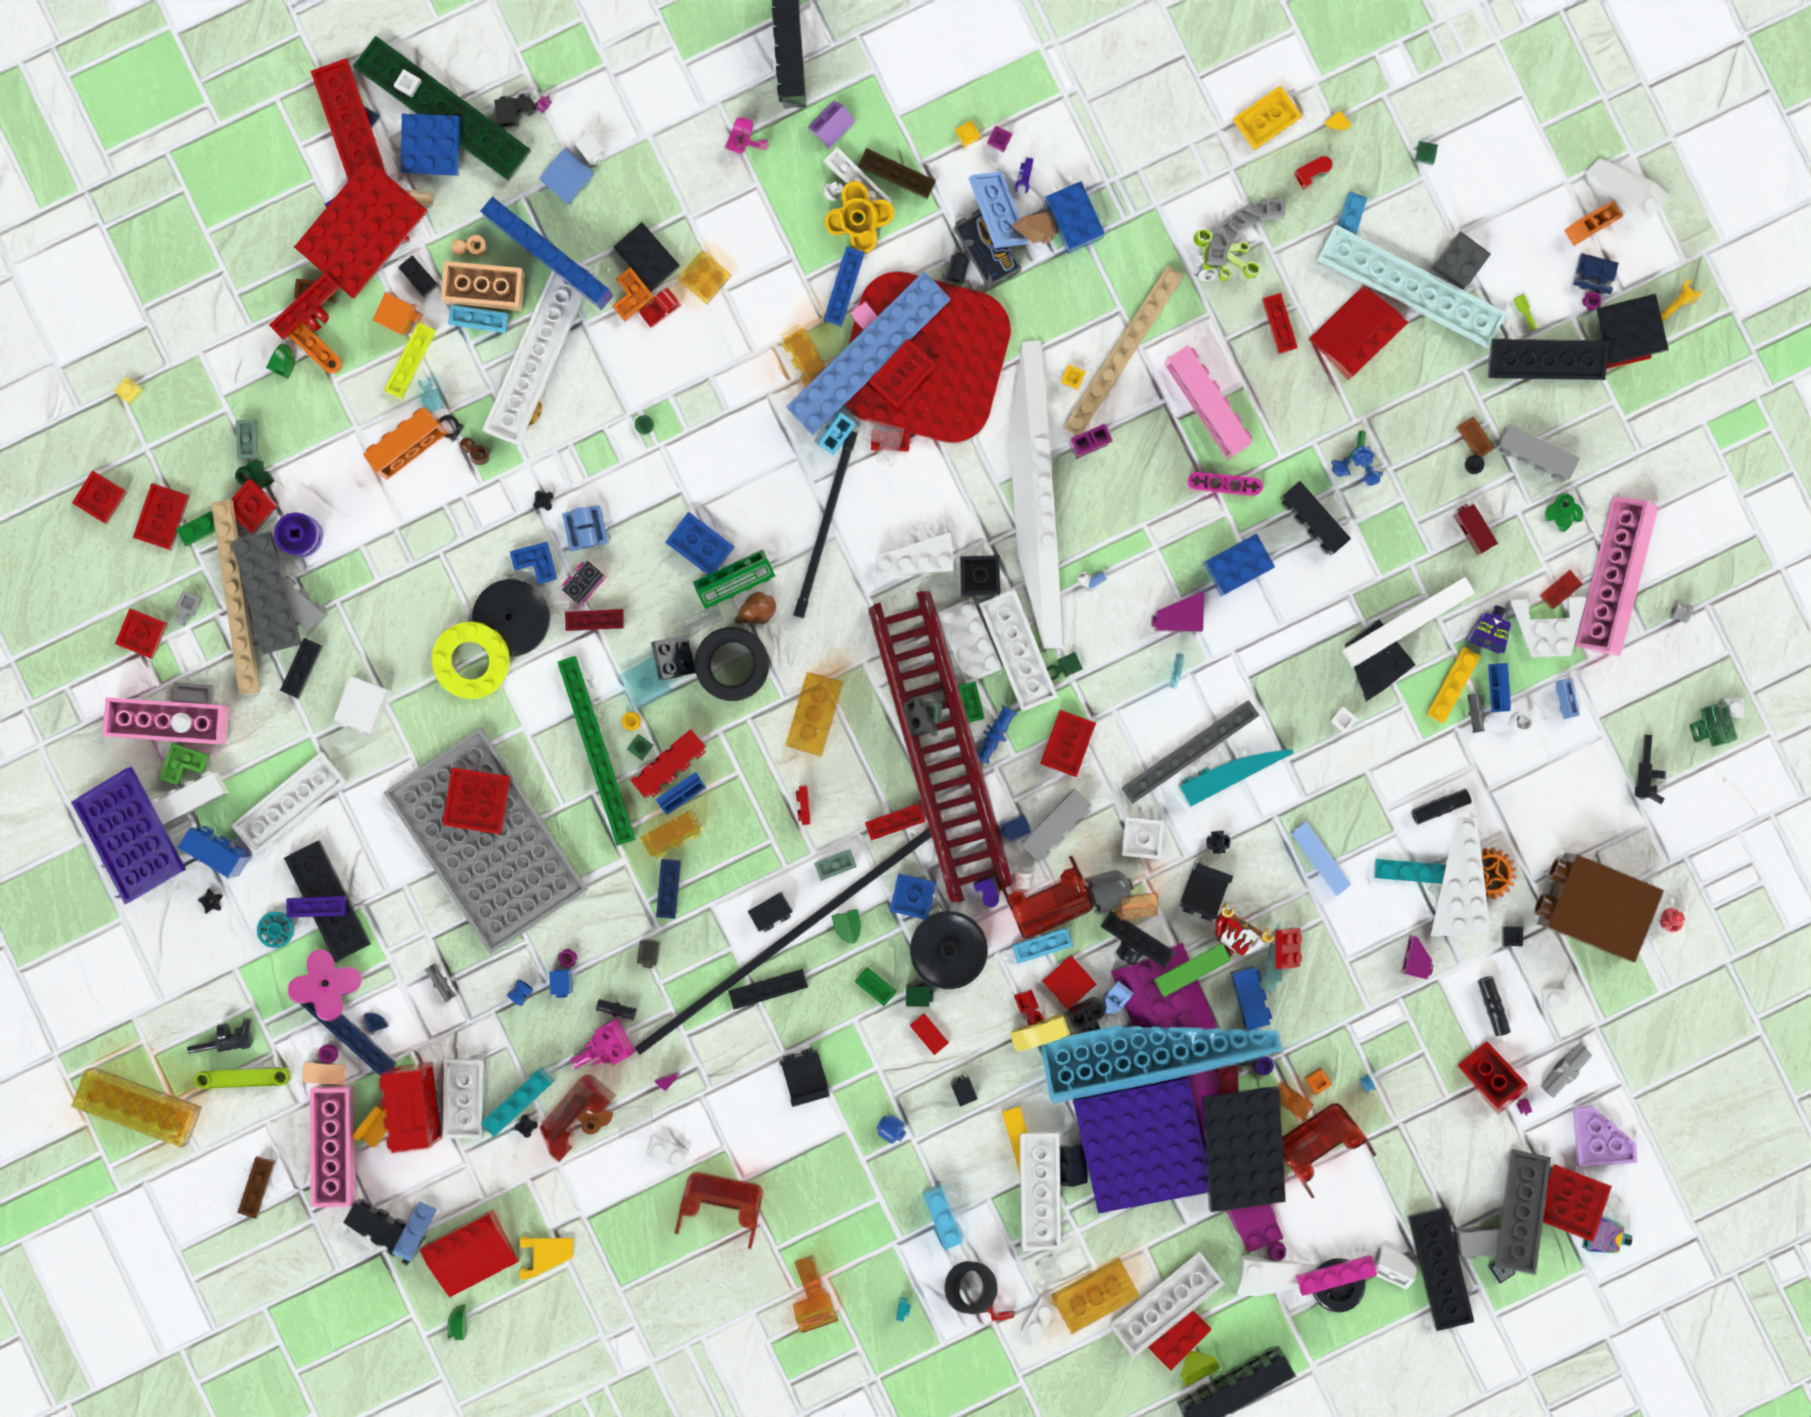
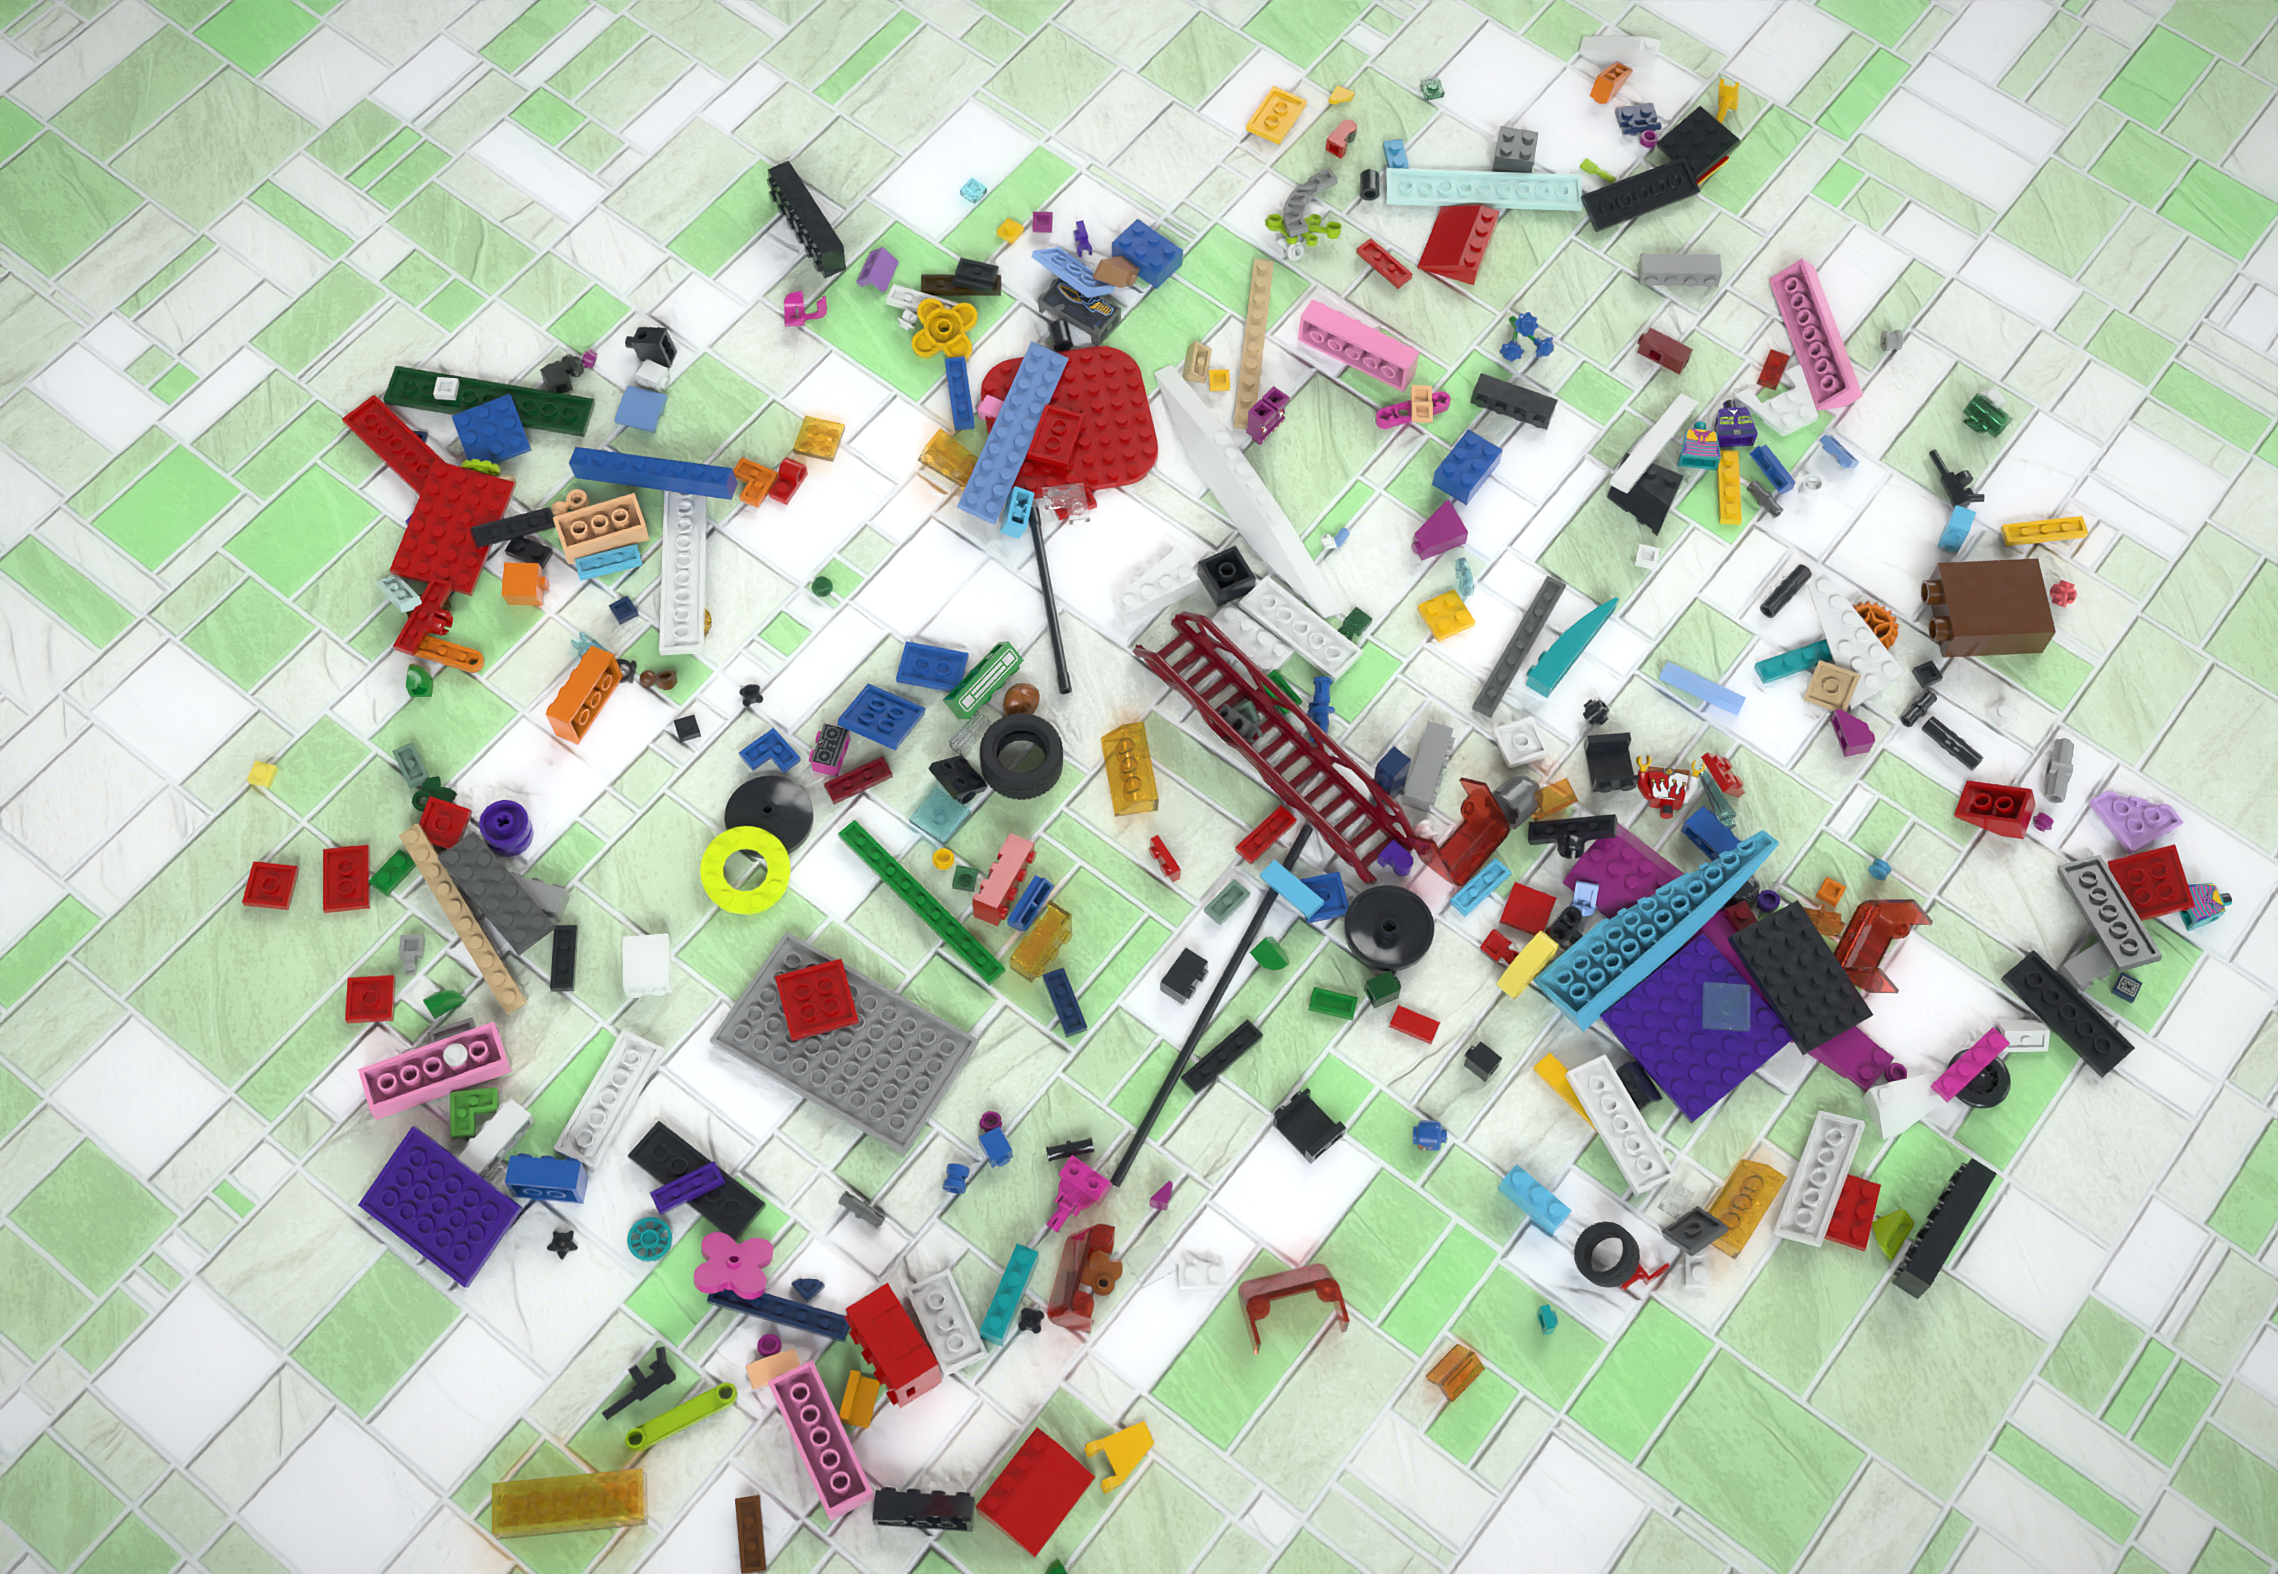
camera: 25 degrees left, 25 degrees down
neon yellow tile [384,322,437,400] -> none
medium blue plate [393,1201,437,1262] -> none
medium blue plate [562,505,609,552] -> none
black plate [613,222,681,292] -> none
clear smoke brick [637,938,661,968] -> none
clear orange panel [795,1255,827,1300] -> none
red plate [1040,710,1096,777] -> none
bright green tile [1154,943,1231,997] -> none
dark orange tile [1456,416,1495,457] -> none
black plate [1465,455,1485,474] -> none
green plate [1545,493,1583,532] -> none
none -> light aqua plate [377,574,422,613]
none -> green brick [423,990,466,1019]
none -> lime wheel [460,459,501,476]
none -> black tile [469,507,556,549]
none -> dark blue tile [609,595,639,625]
none -> black torso [625,327,677,368]
none -> black plate [673,714,701,743]
none -> blue plate [837,683,926,751]
none -> black plate [952,257,999,294]
none -> clear light blue plate [959,178,987,204]
none -> tan slope [1182,341,1212,383]
none -> medium azure tile [1259,859,1324,919]
none -> black brick [1360,169,1380,201]
none -> light nougat slope [1411,385,1433,423]
none -> yellow plate [1417,589,1476,642]
none -> dark grey tile [1661,1206,1729,1256]
none -> teal torso [1677,421,1721,470]
none -> clear light blue plate [1702,982,1750,1032]
none -> tan plate [1803,660,1861,712]
none -> black pin [1900,691,1937,728]
none -> medium azure brick [1938,505,1976,553]
none -> yellow plate [2000,516,2088,546]

